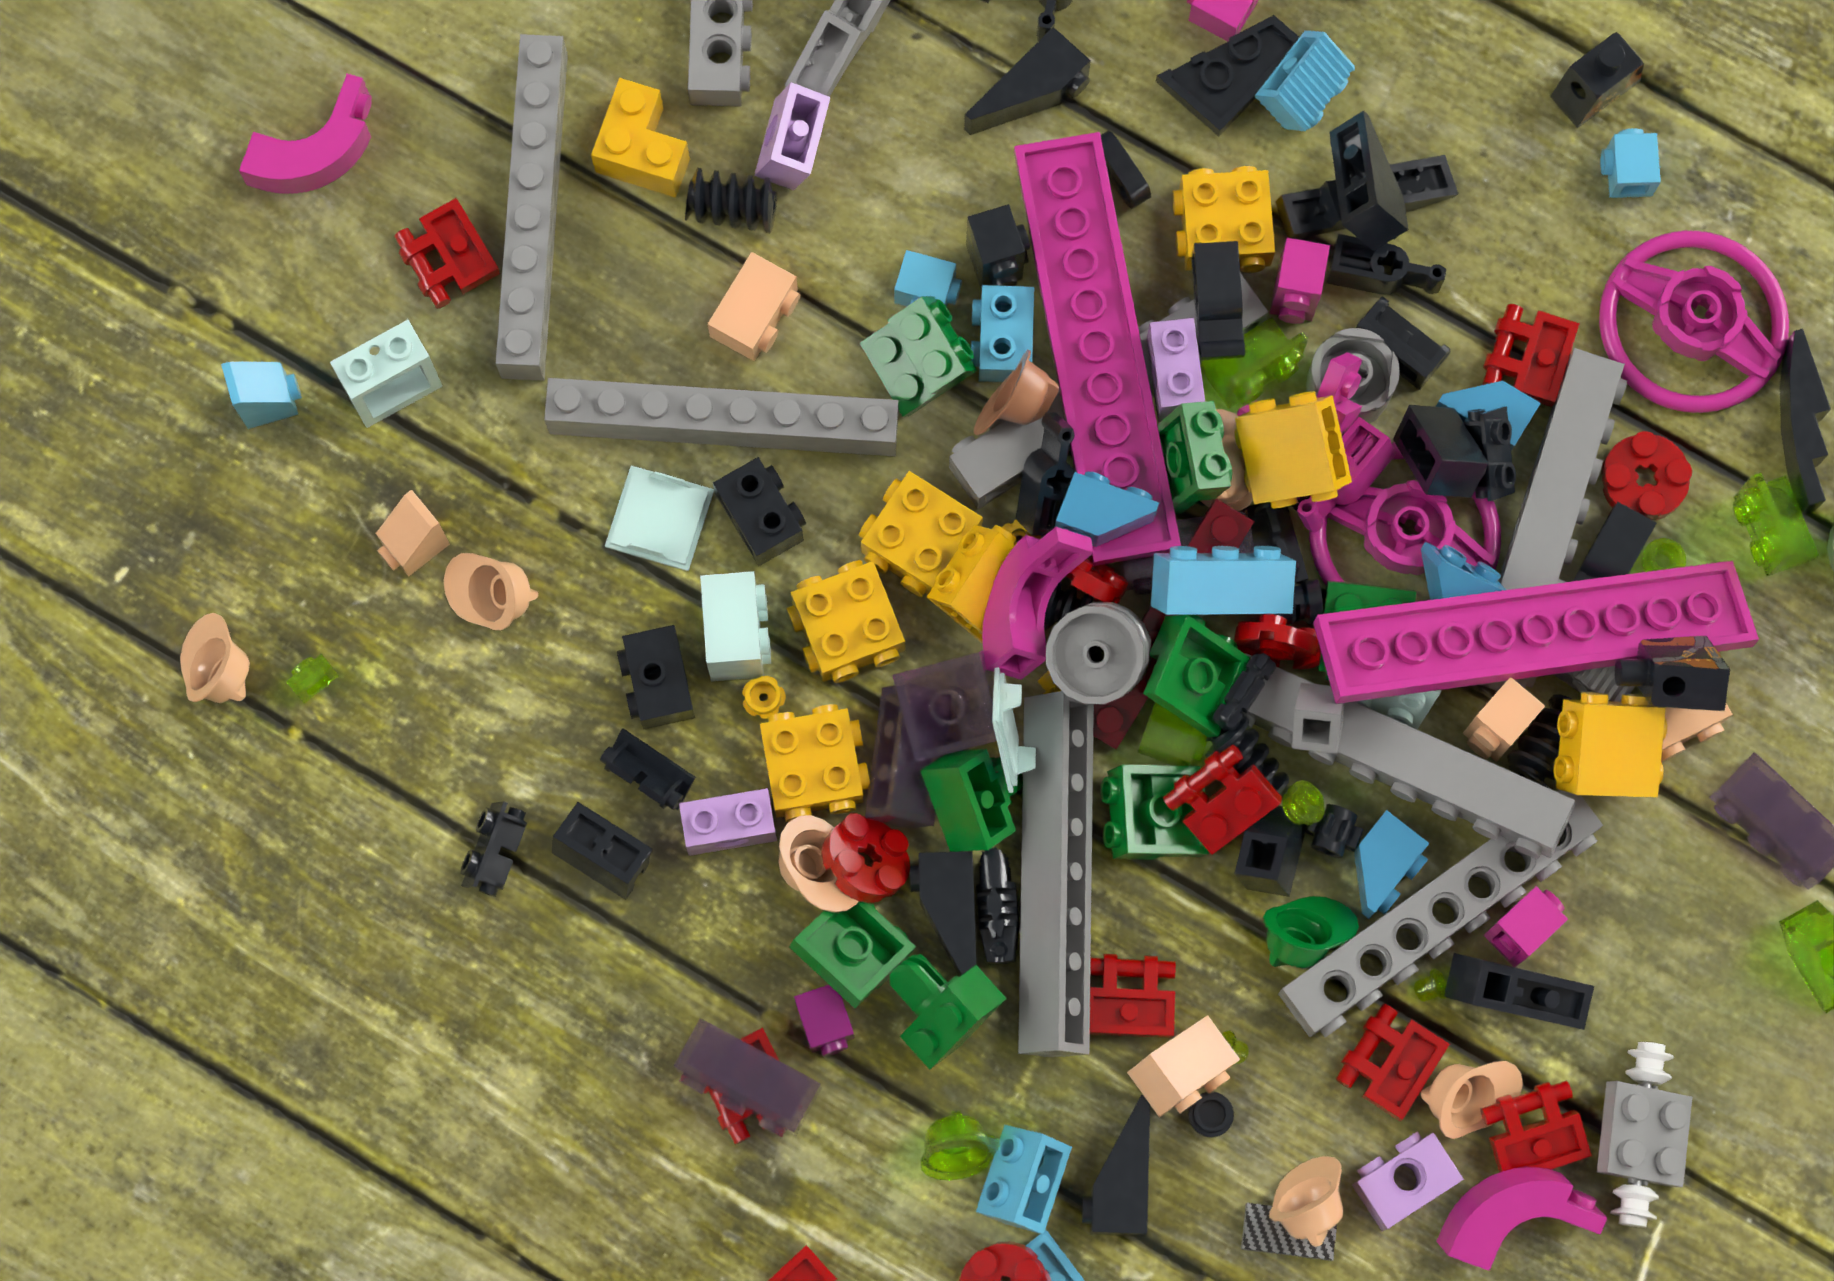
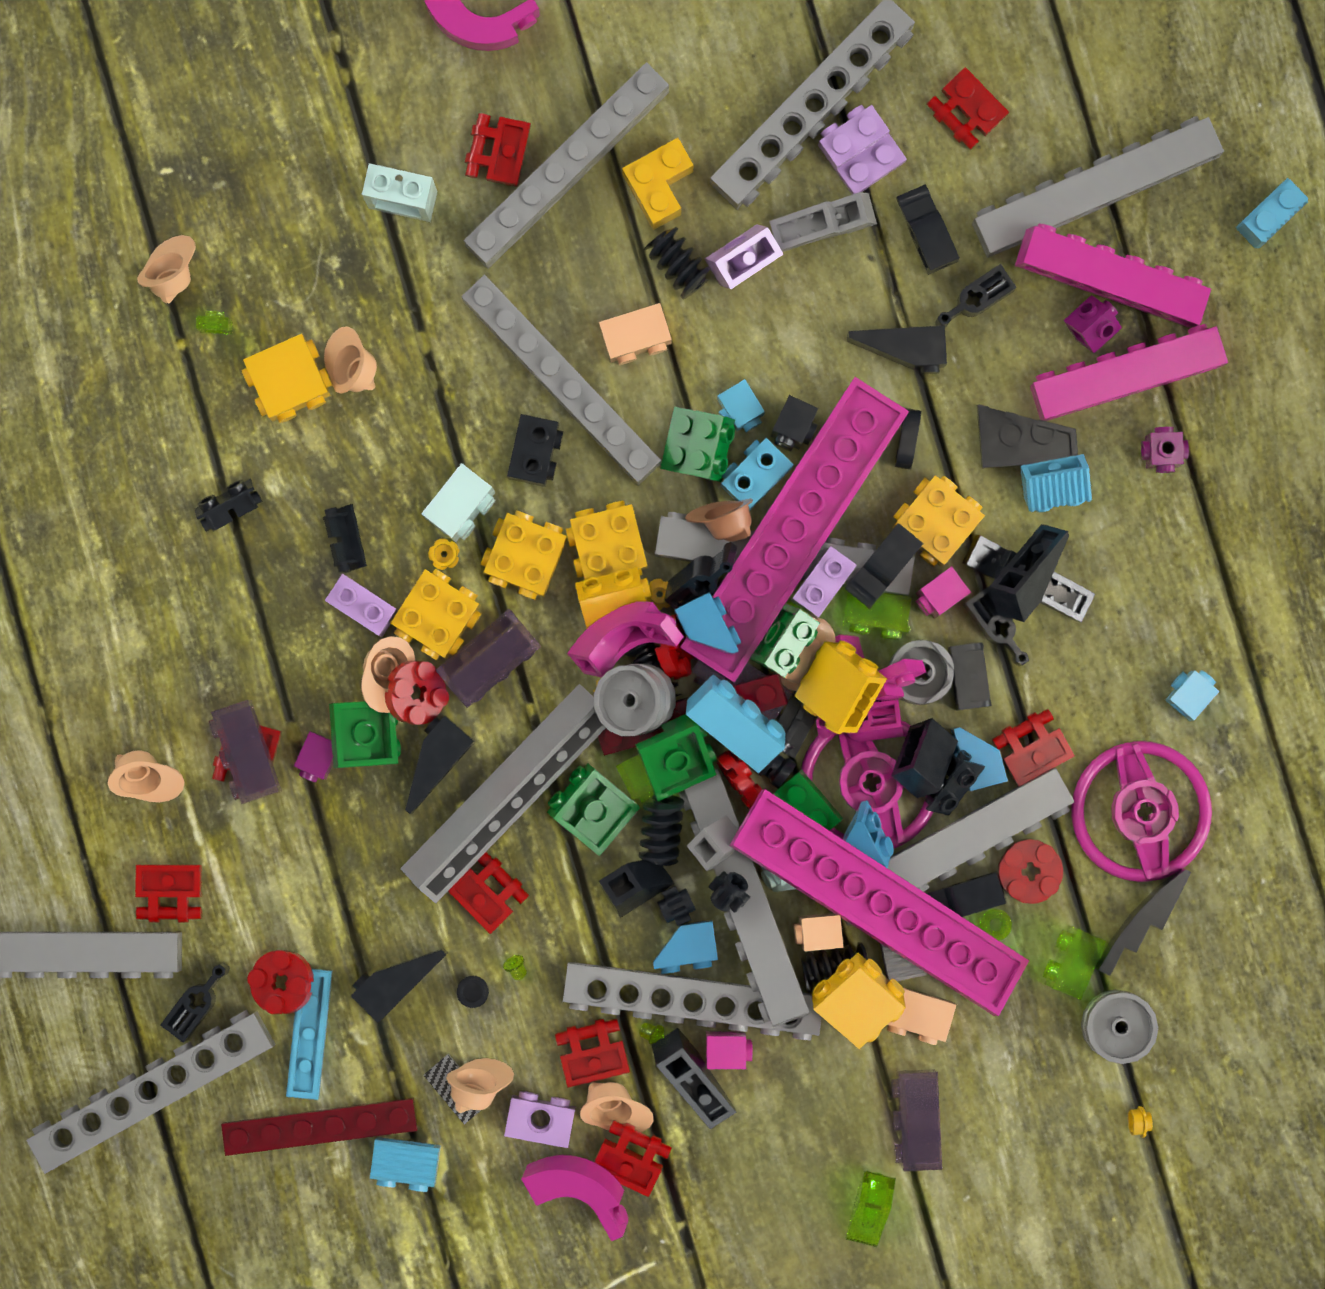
camera: 40 degrees right, 10 degrees up
medium azure slope [221,362,302,429] -> none
light nougat slope [376,490,450,577] -> none
black hinge [552,802,653,900] -> none
light aqua piece [605,465,714,571] -> none
black brick [617,625,695,730] -> none
green brick [889,954,1007,1070] -> none
slope [892,650,997,762] -> none
green brick [920,749,1023,852] -> none
clear neon green piece [920,1110,1000,1180] -> none
black hinge [976,847,1019,964] -> none
medium azure brick [976,1125,1072,1234] -> none
light aqua piece [992,667,1036,793] -> none
light nougat brick [1127,1015,1240,1117] -> none
red plate [1163,744,1282,855] -> none
black axle [1213,653,1276,731] -> none
green piece [1263,896,1359,969] -> none
clear neon green plate [1282,780,1325,825] -> none
black torso [1550,32,1644,128] -> none
light grey plate [1597,1042,1692,1228] -> none
black torso [1614,636,1730,711] -> none
none -> light nougat piece [107,750,185,803]
none -> yellow brick [241,334,333,423]
none -> black gear [708,871,751,913]

